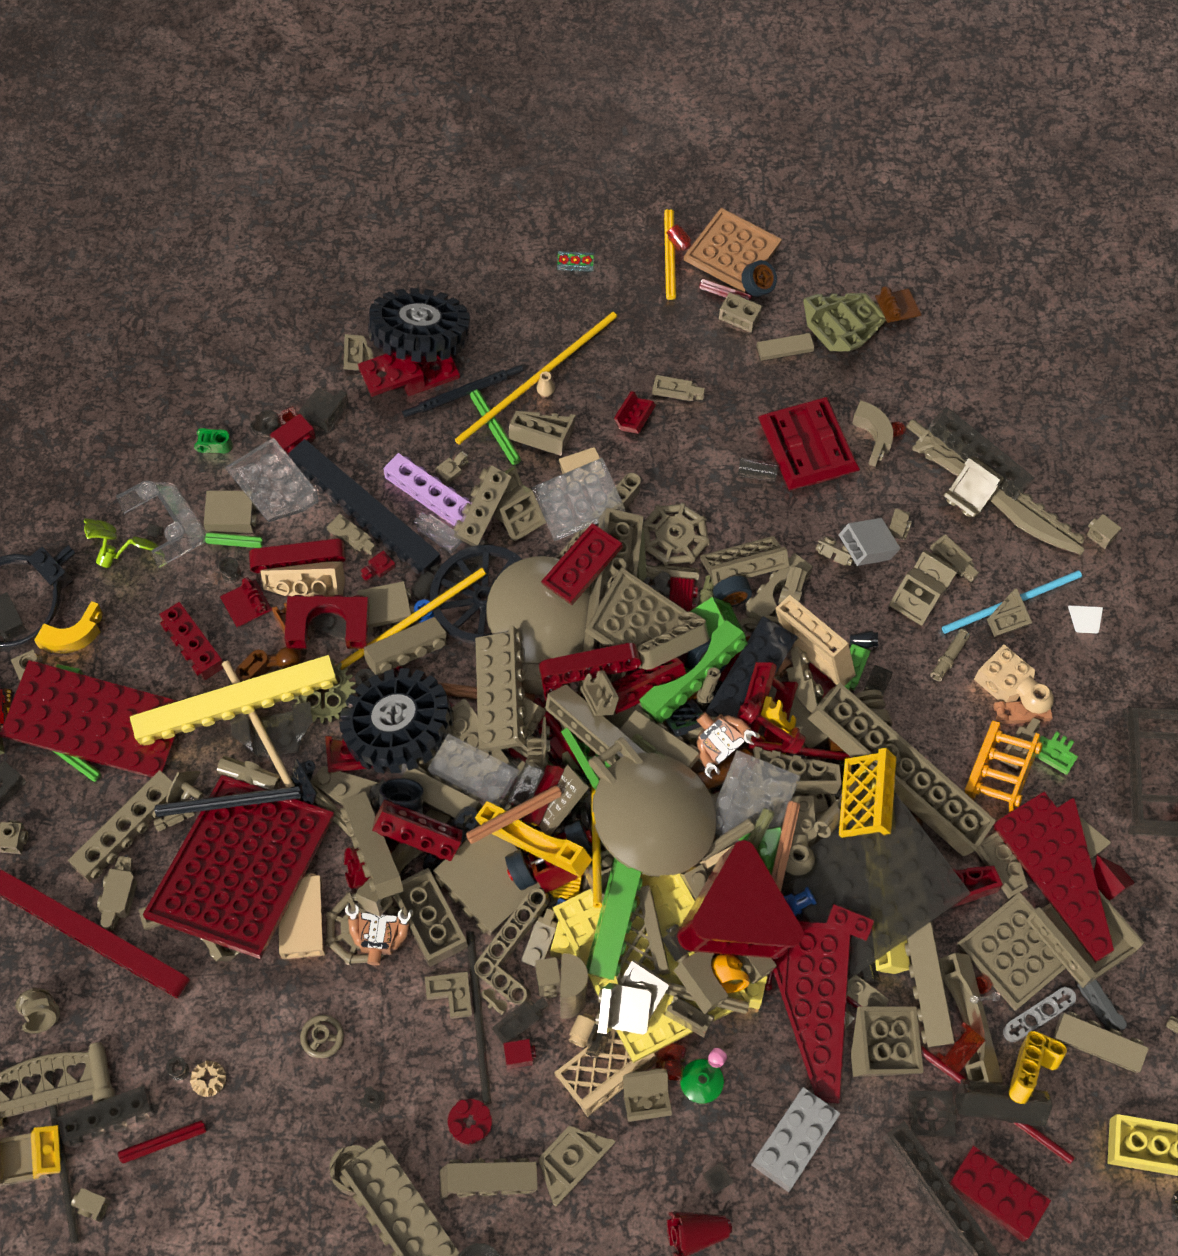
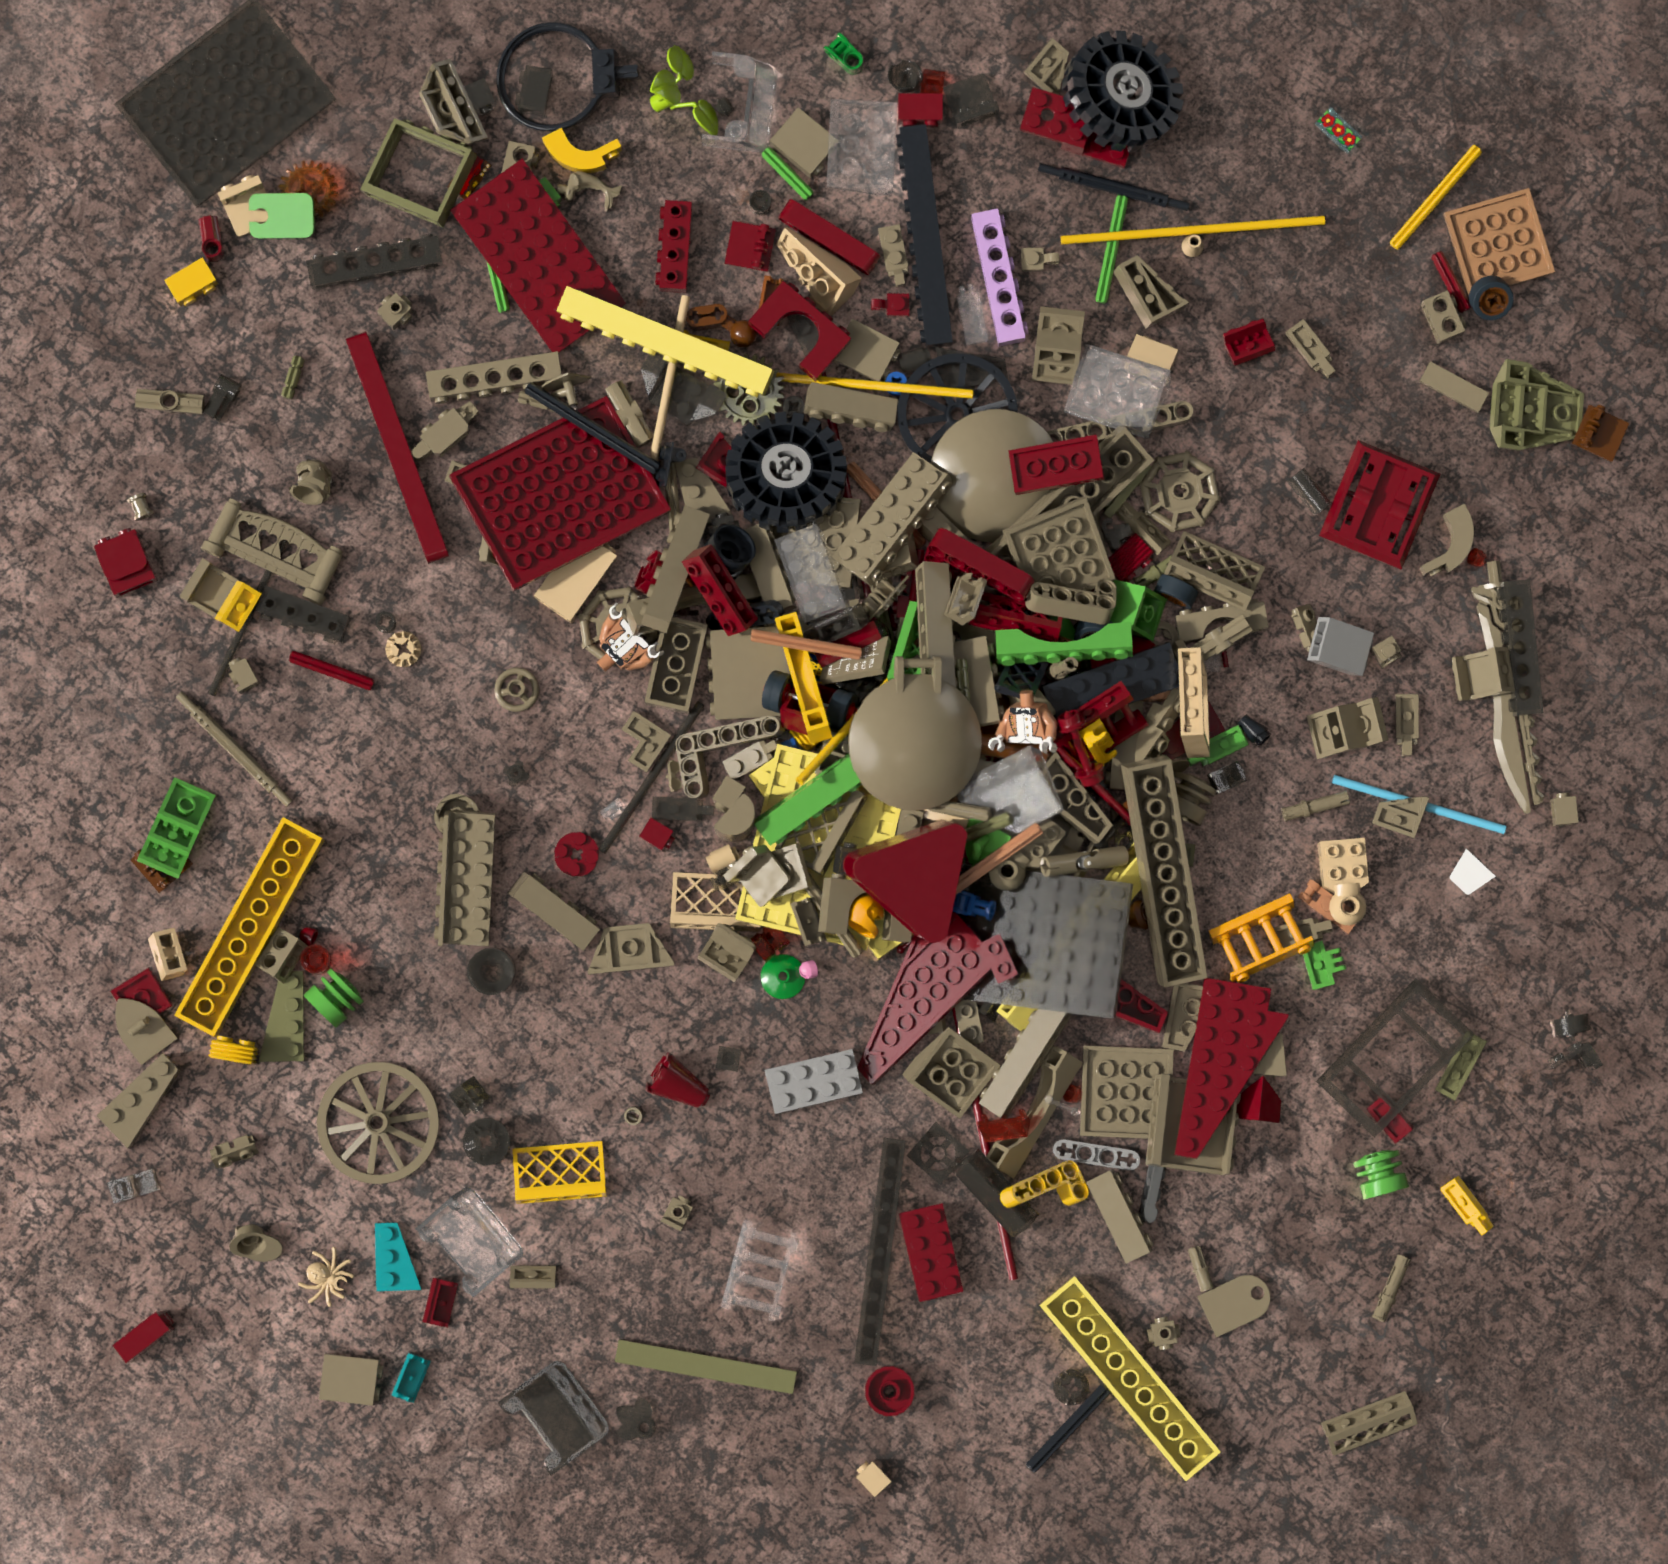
camera: 40 degrees right, 20 degrees up
dark tan brick [453,465,512,546] -> none
clear red brick [666,224,692,252] -> none
yellow fence [839,748,896,838] -> none
none -> dark tan animal [557,171,622,212]
none -> clear plate [600,798,624,820]

